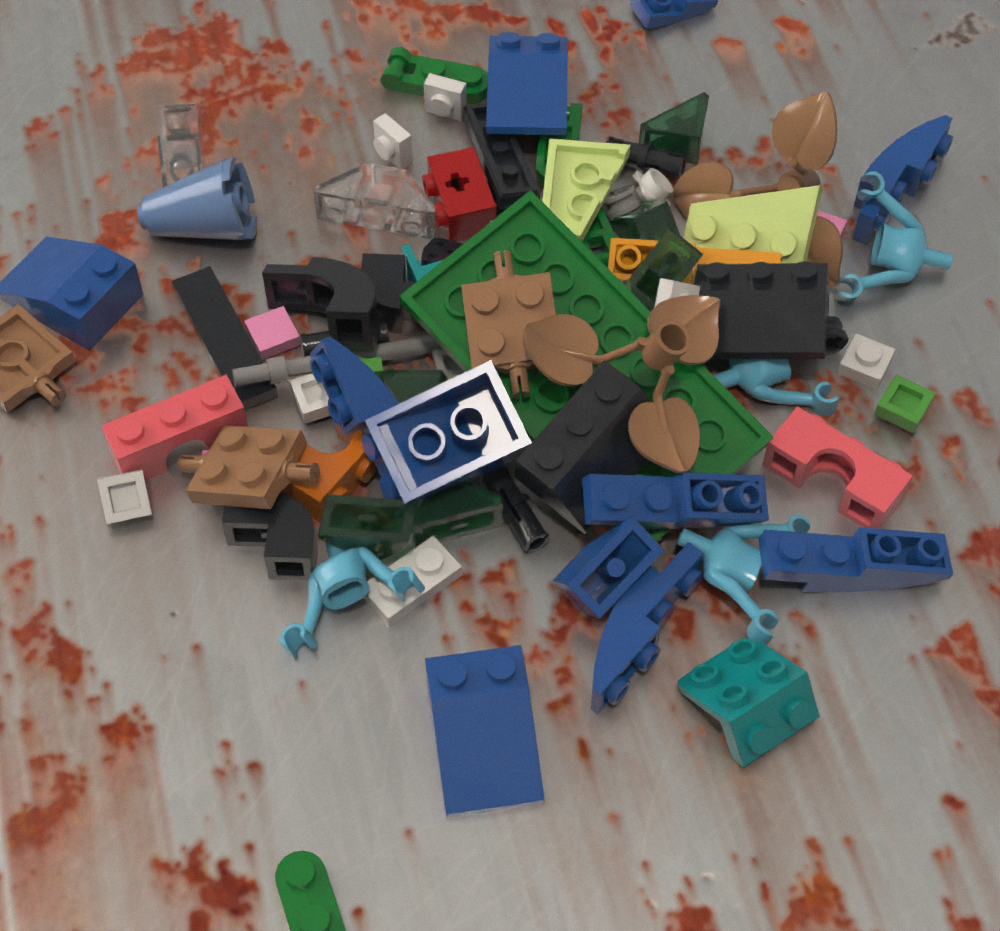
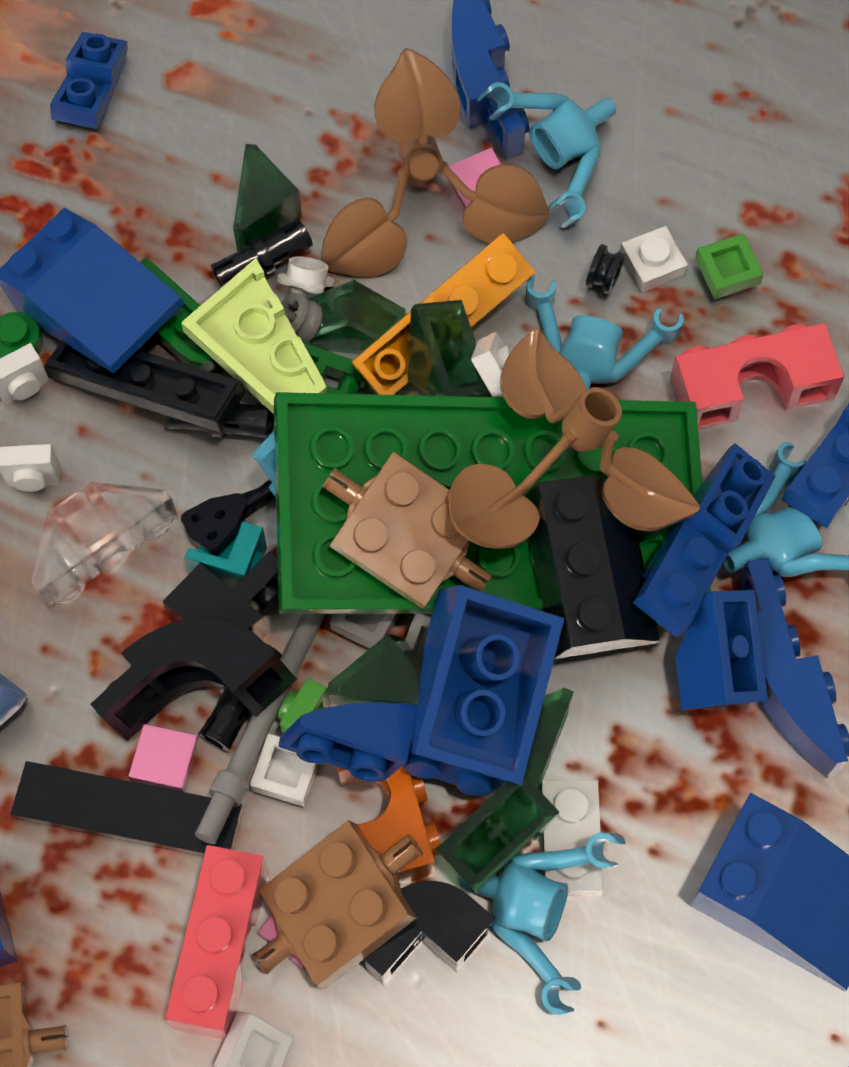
camera: 50 degrees left, 10 degrees up
red brick [422,147,496,242] -> none
black pin [482,465,550,553] -> none
yellowish green wing [683,185,823,263] -> none
black slope [694,261,830,359] -> none

